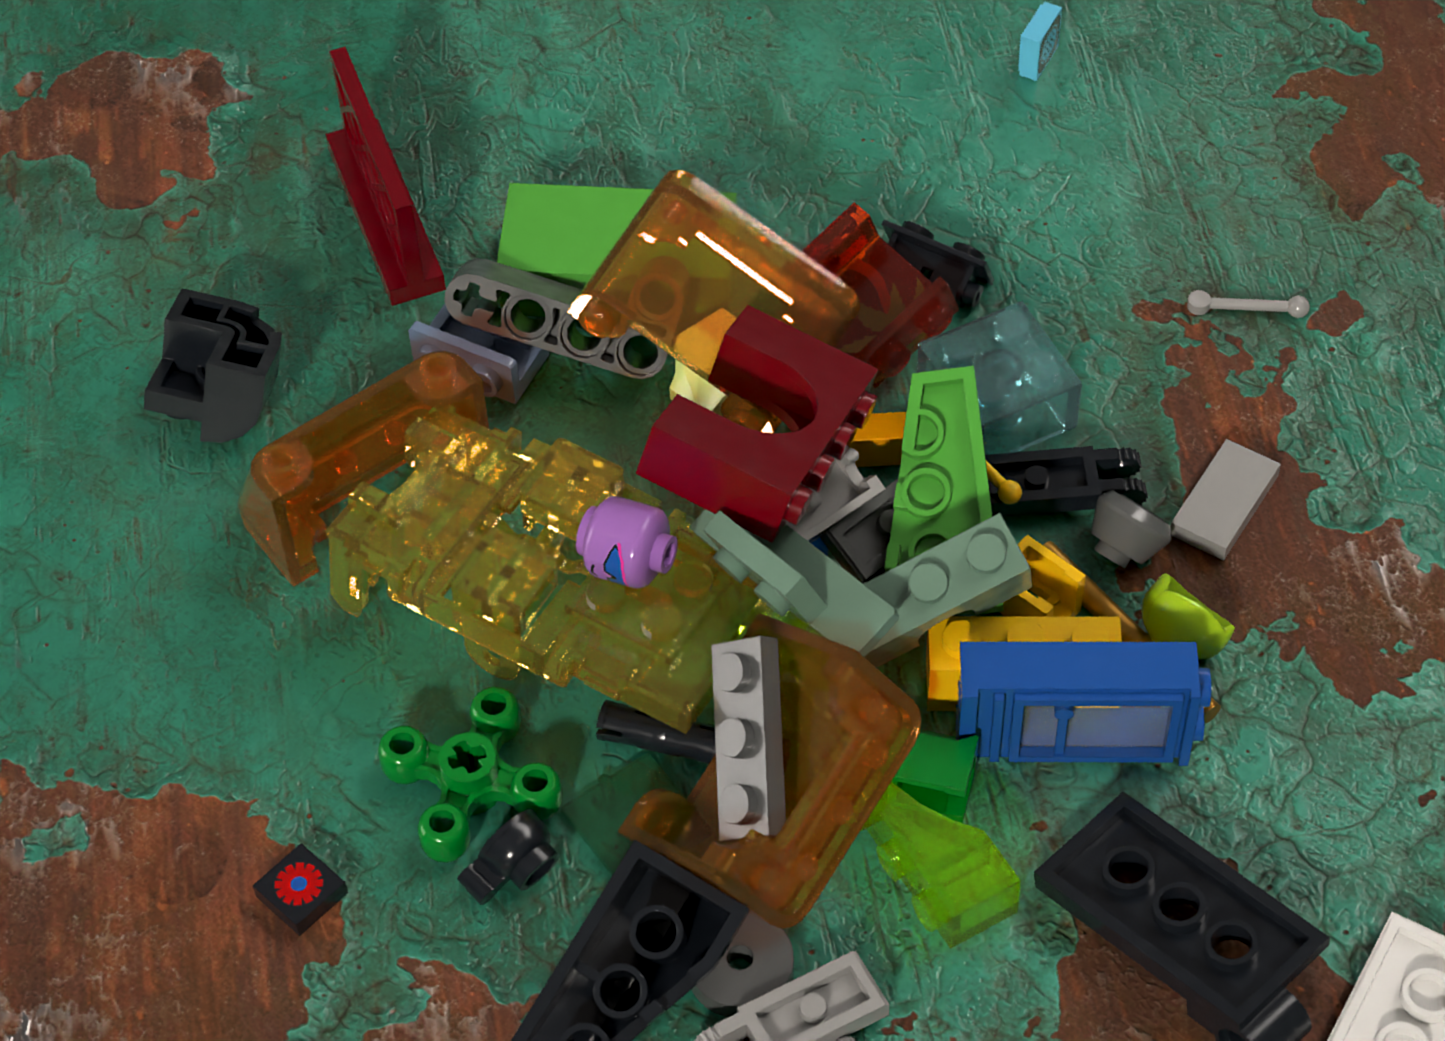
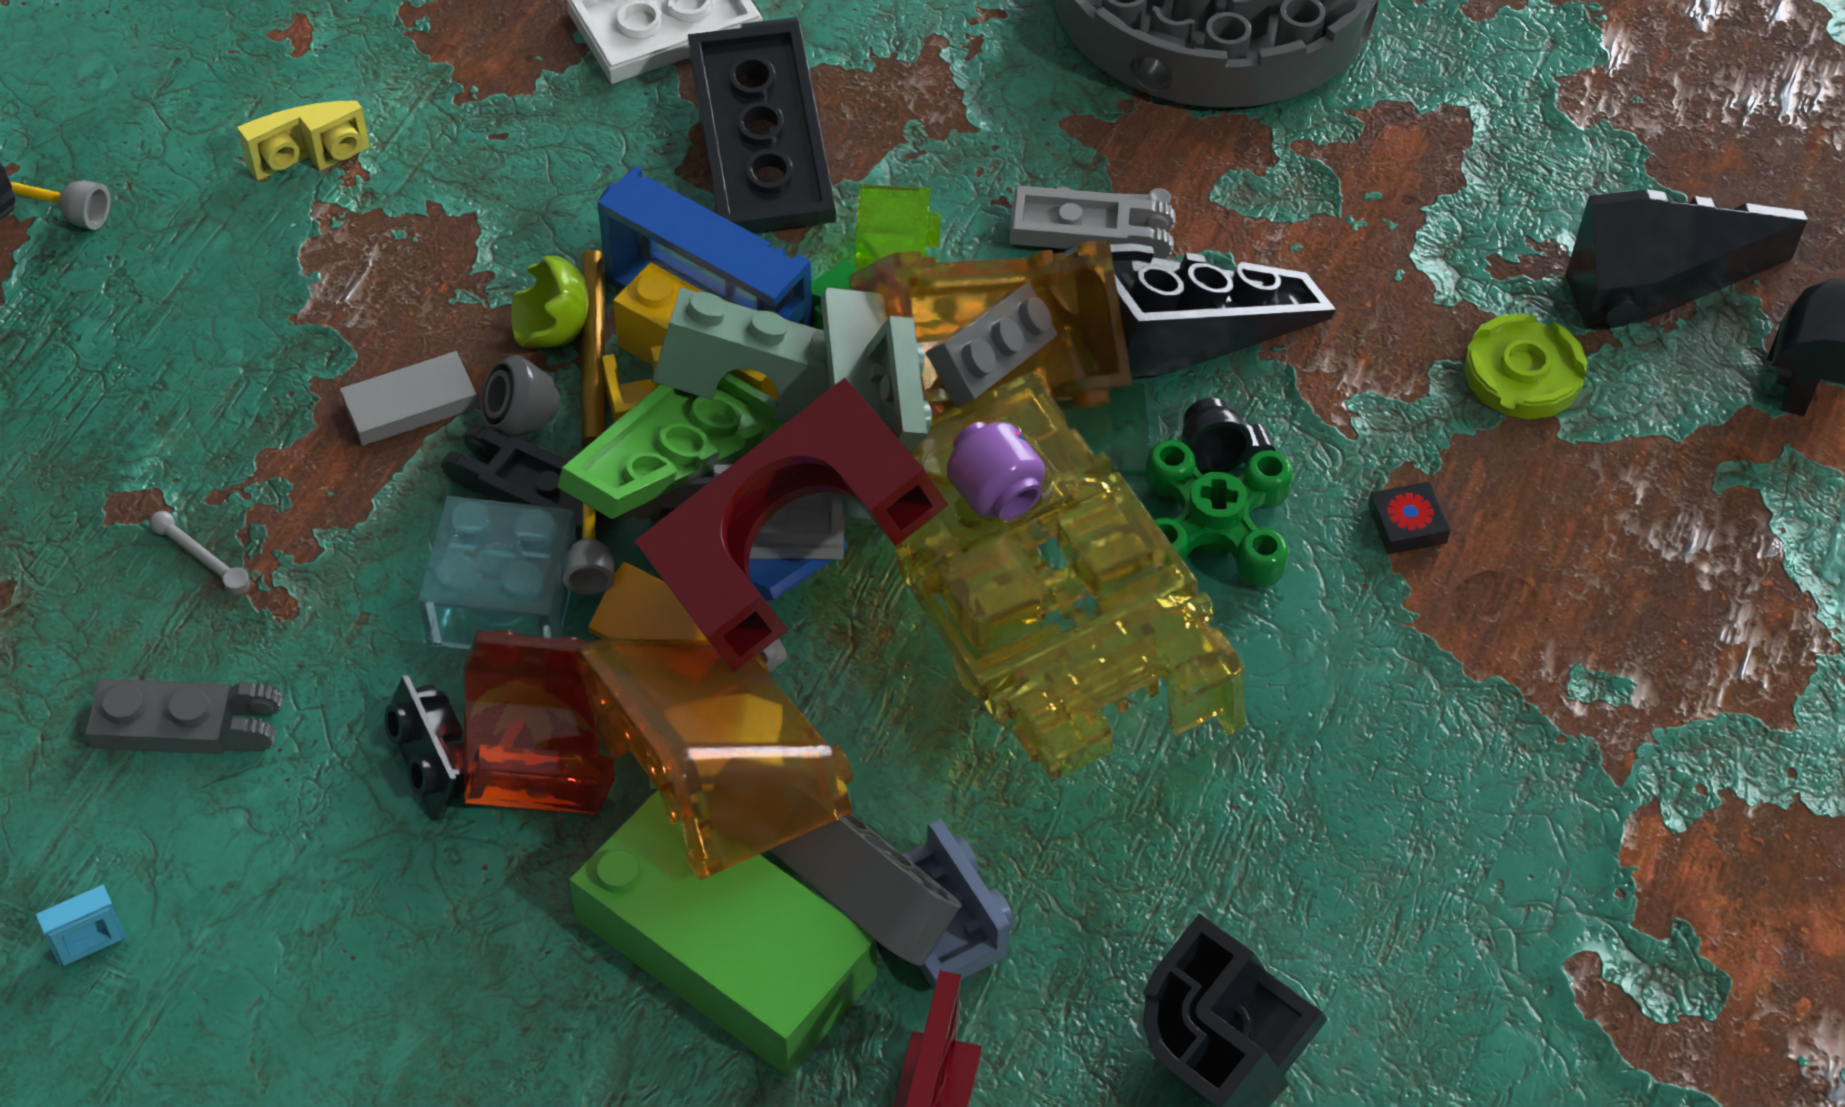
camera: 150 degrees left, 0 degrees up
clear orange windscreen [238,351,495,587] -> none
none -> dark grey hinge [85,678,283,754]

